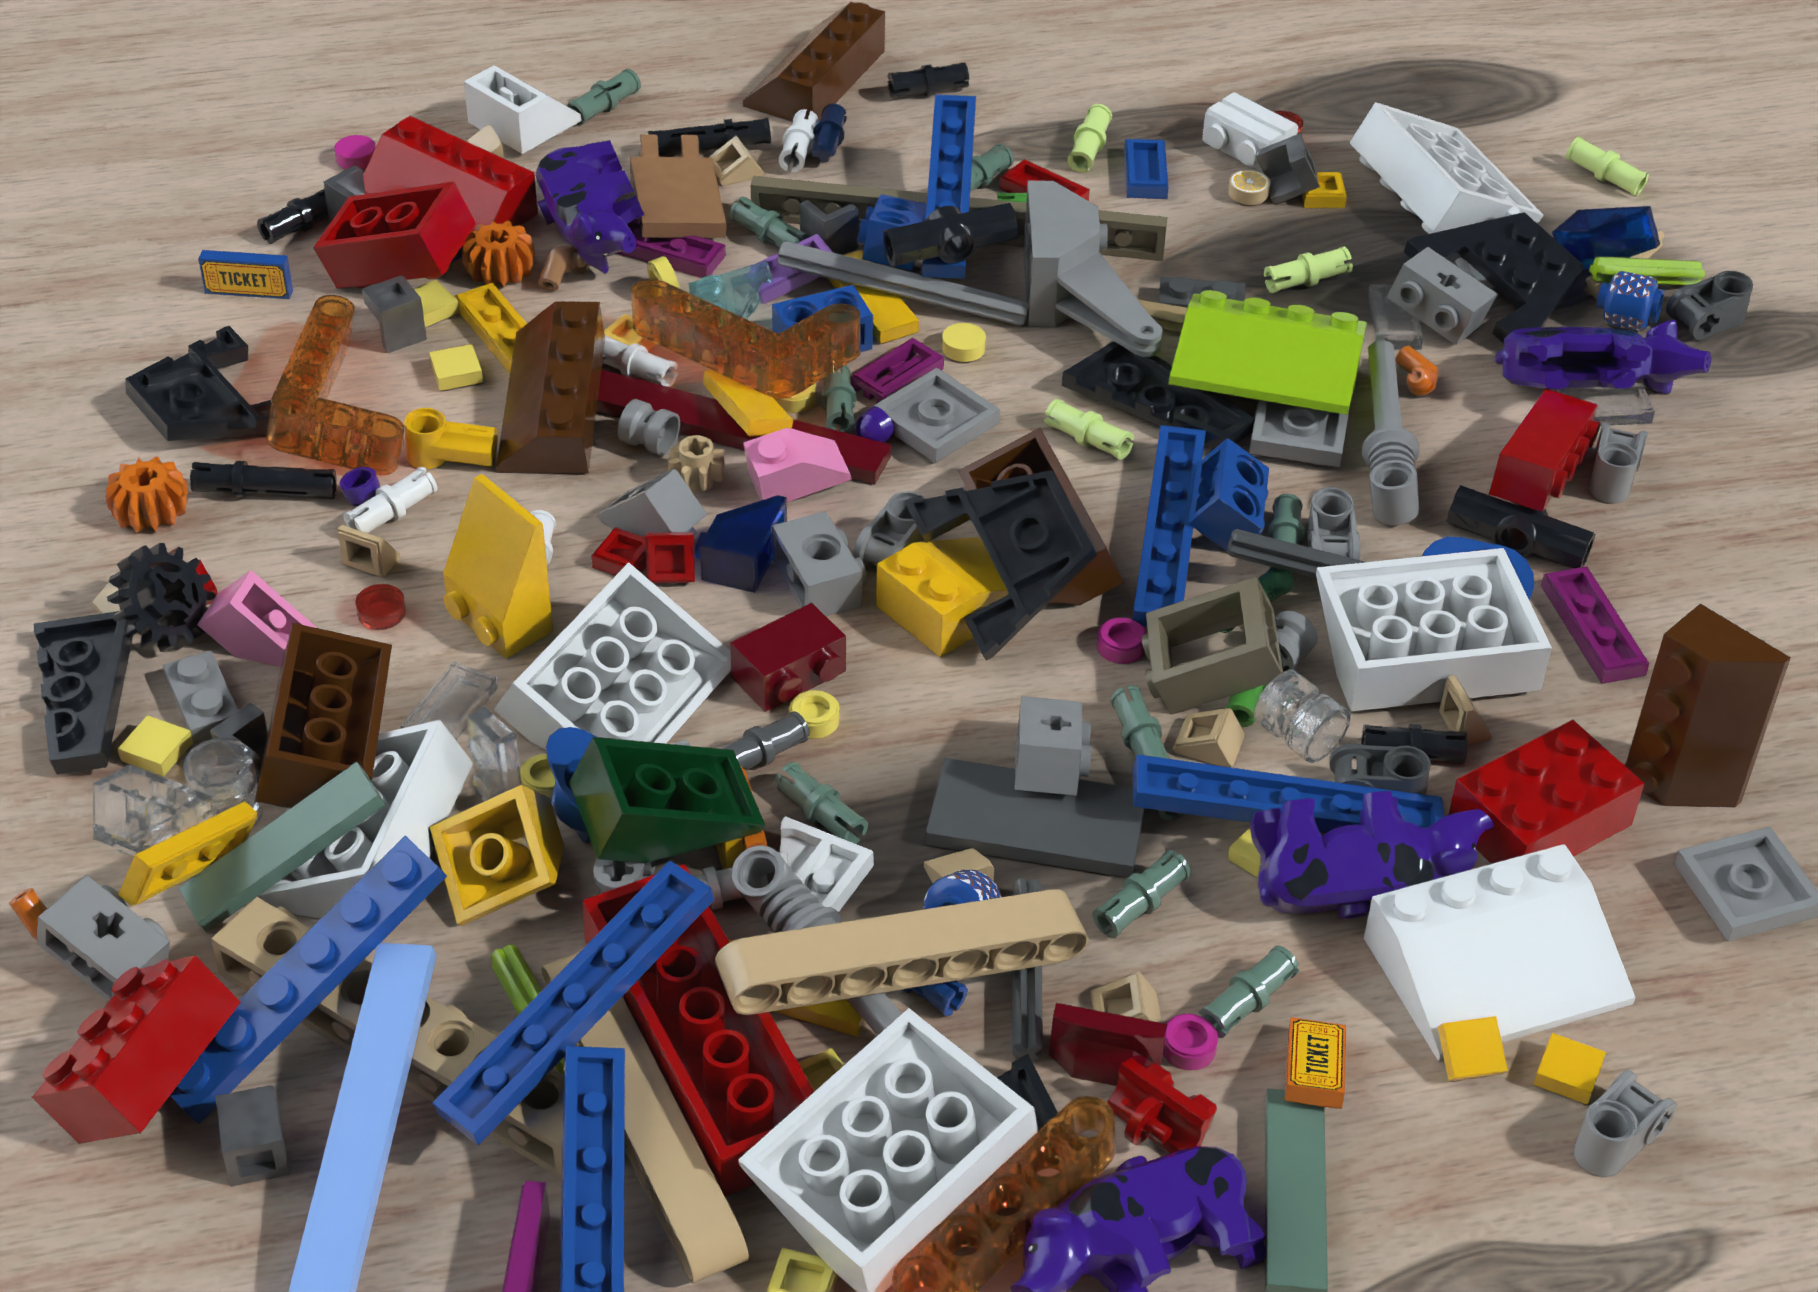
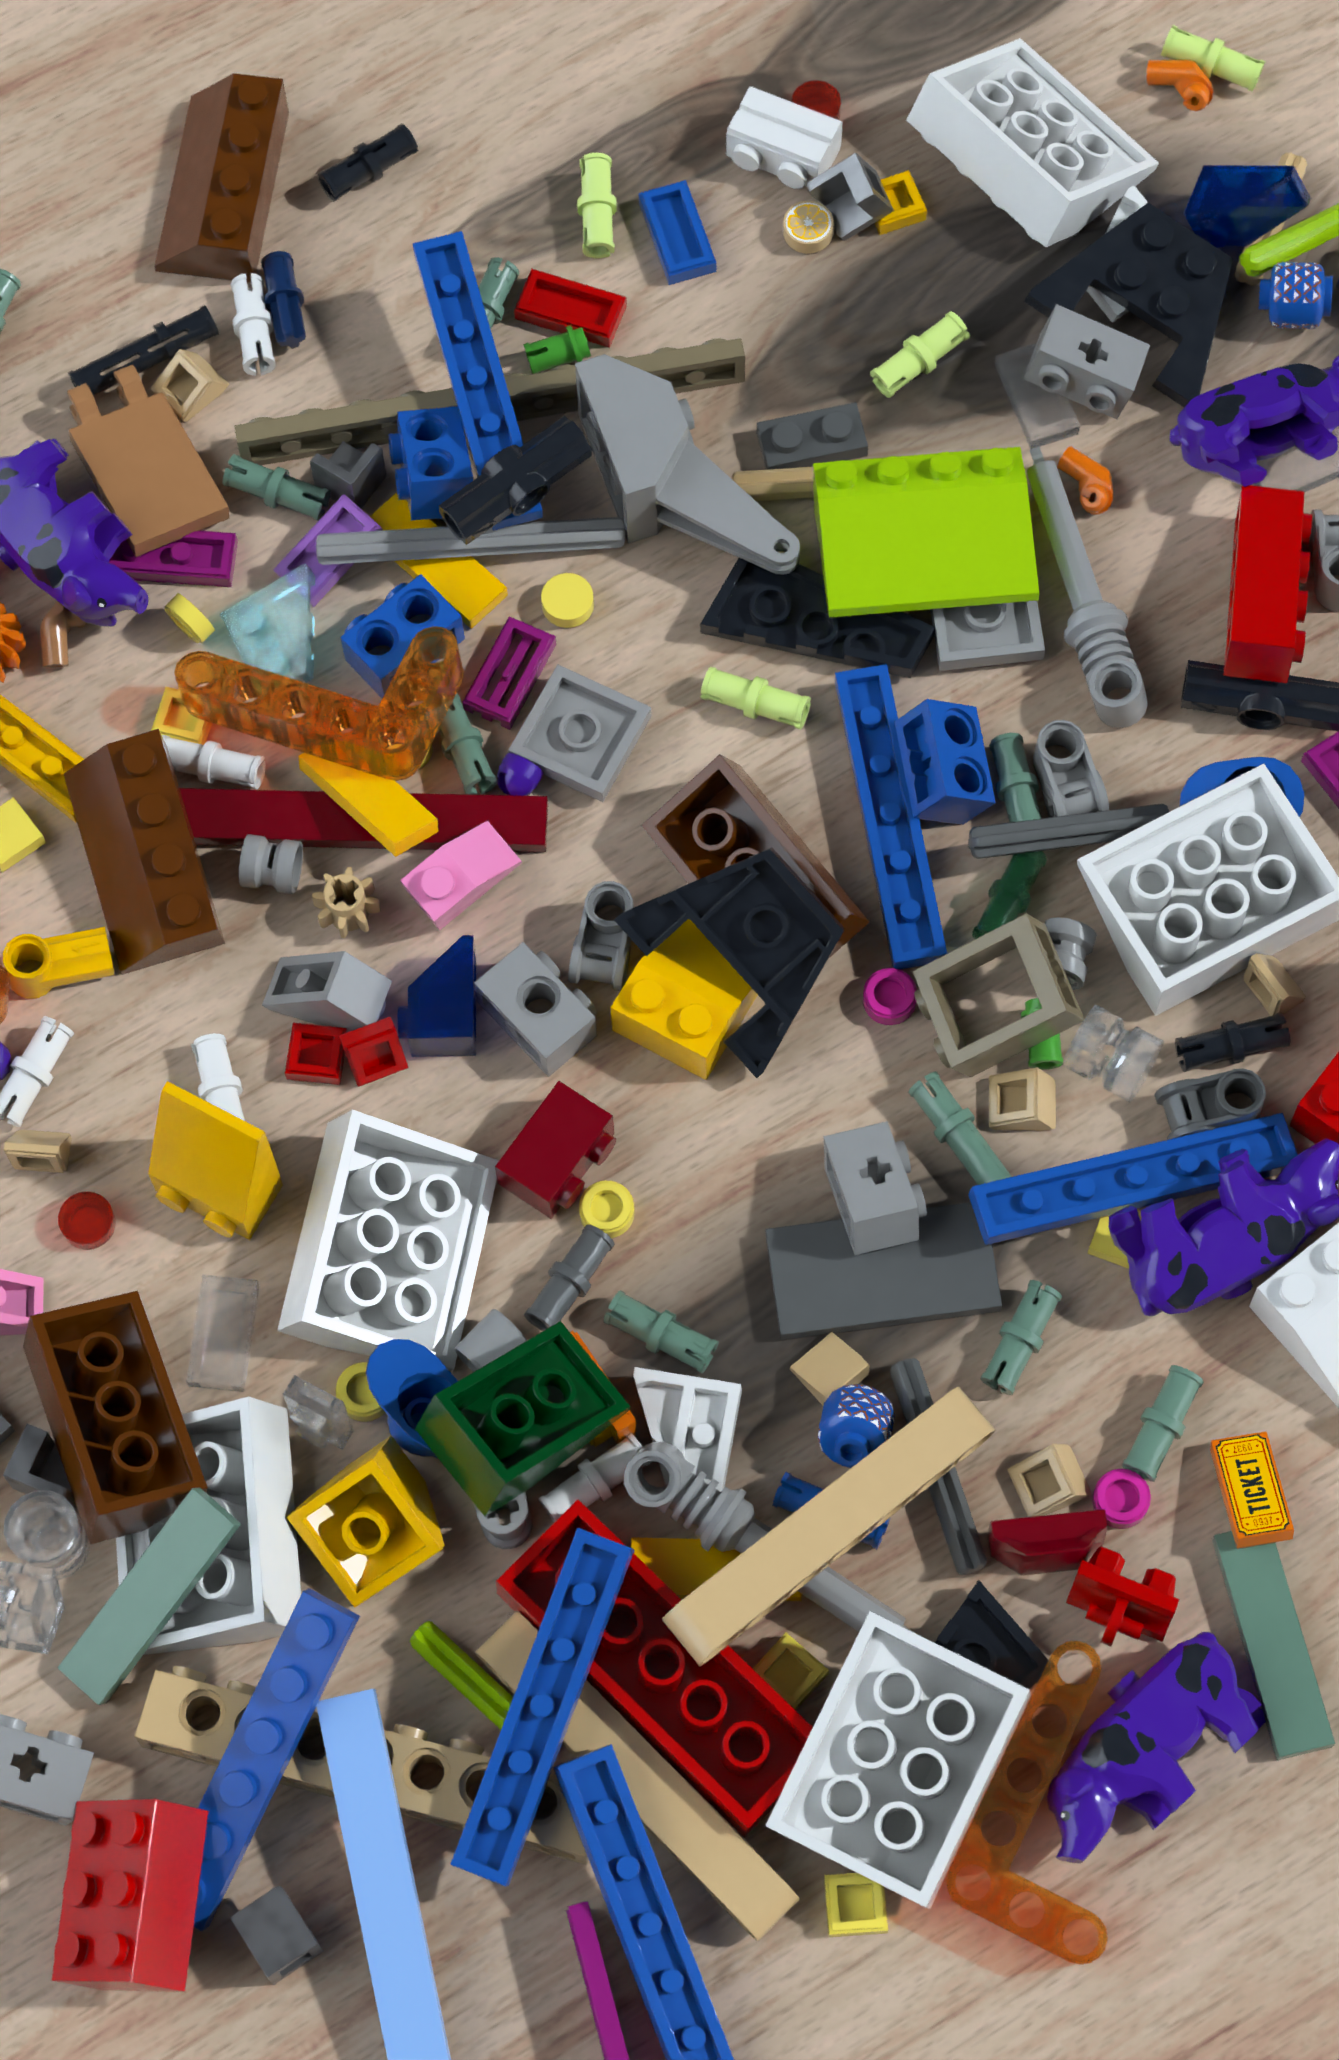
camera: 15 degrees left, 25 degrees up
yellow tile [118,801,258,906] -> none
none -> orange arm [1146,60,1213,111]

